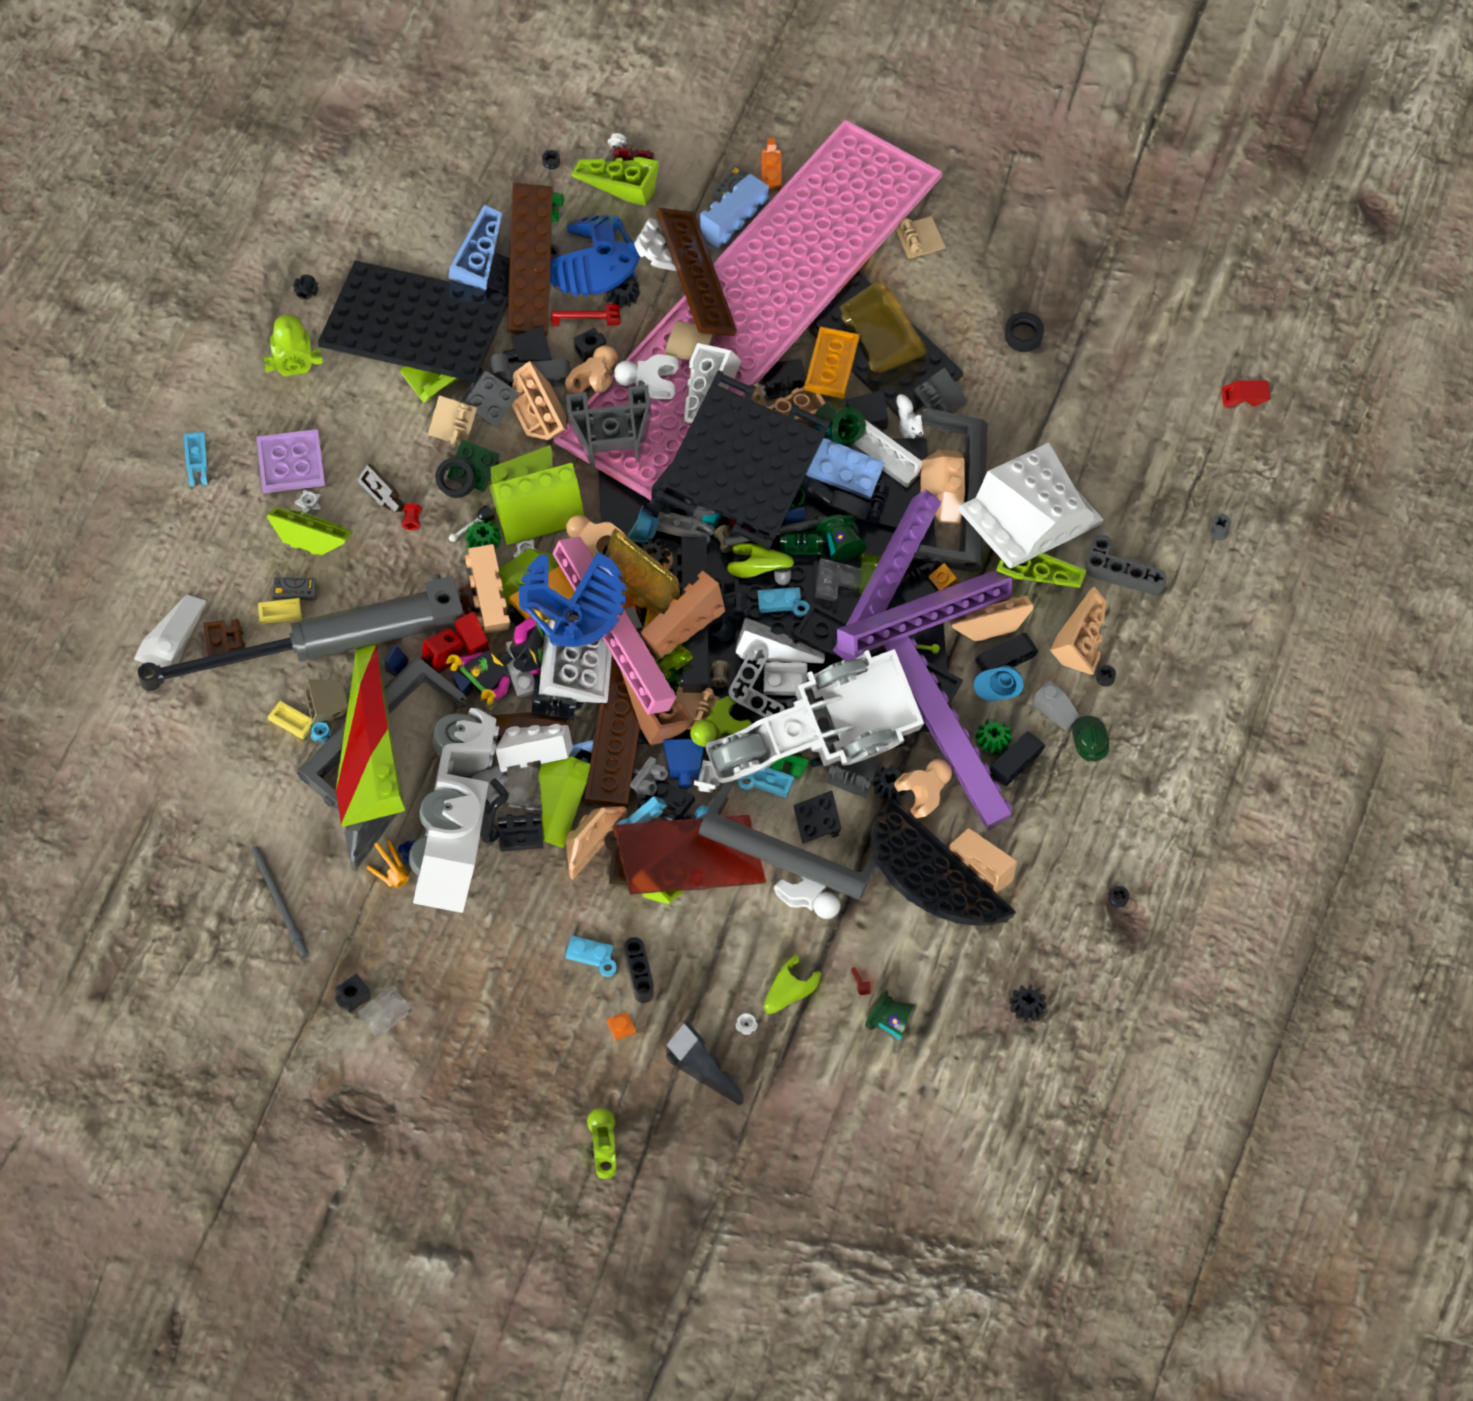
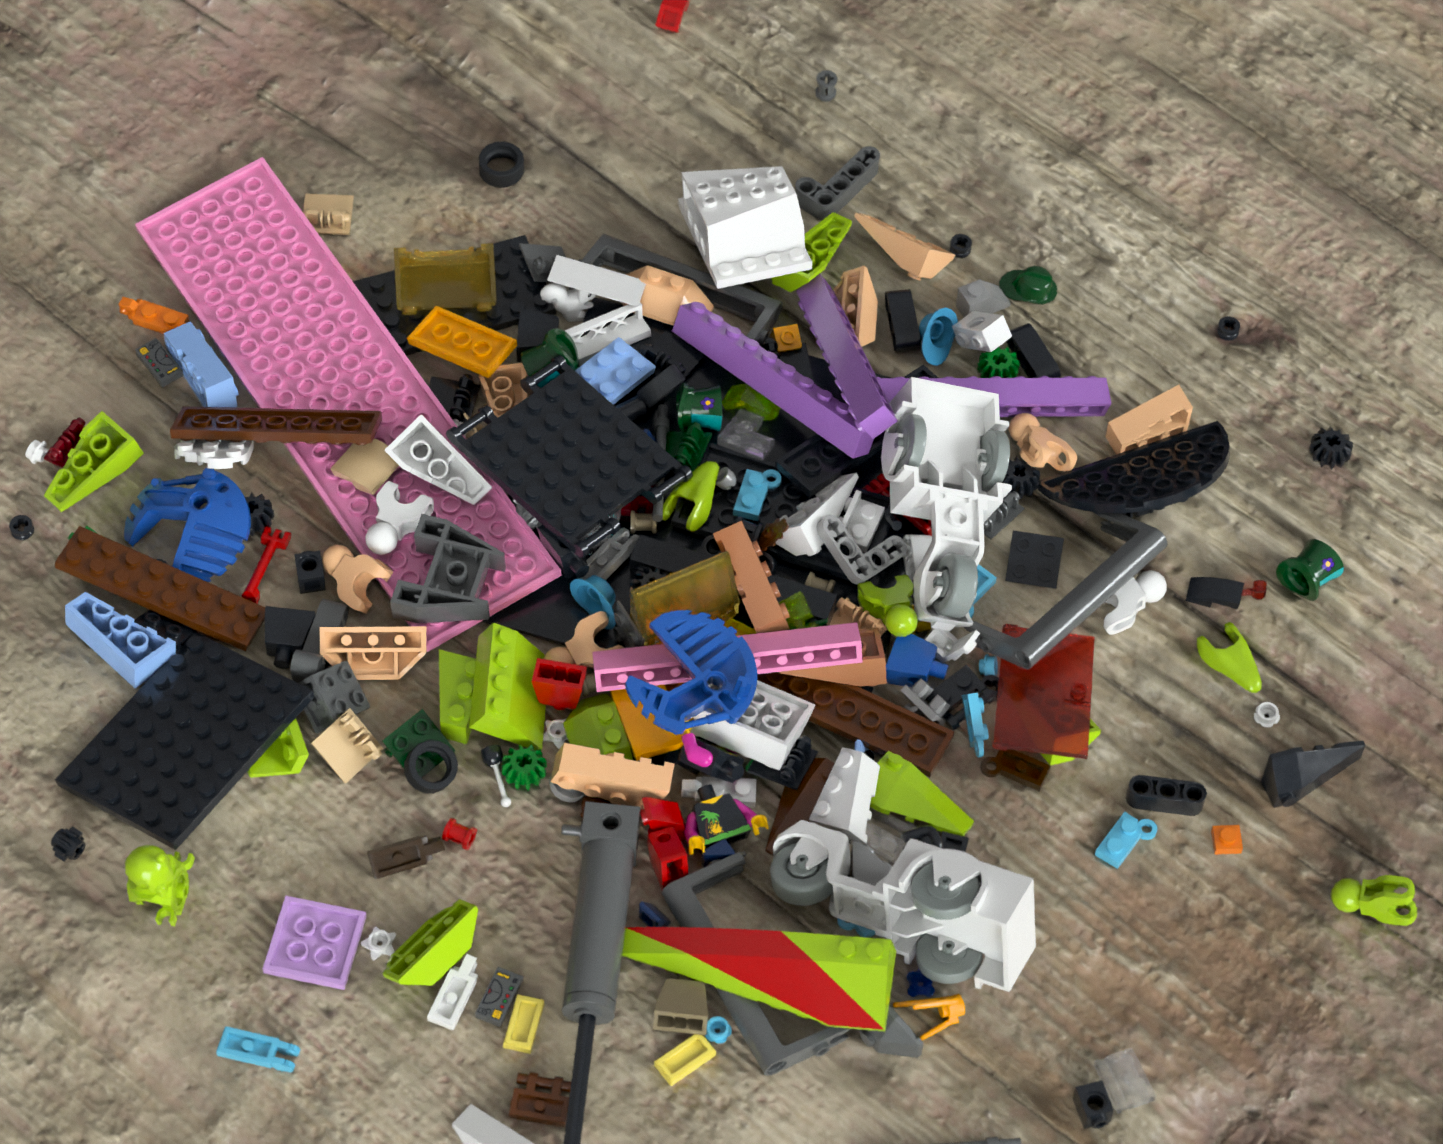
camera: 70 degrees left, 5 degrees down
light nougat wedge [565,807,627,880] -> none
none -> white hinge [427,954,478,1030]
none -> red torso [532,658,587,710]
none -> white sticker [547,255,646,307]
none -> reddish brown piece [759,518,789,551]
none -> white brick [952,311,1012,352]
none -> black slope [1185,577,1244,609]

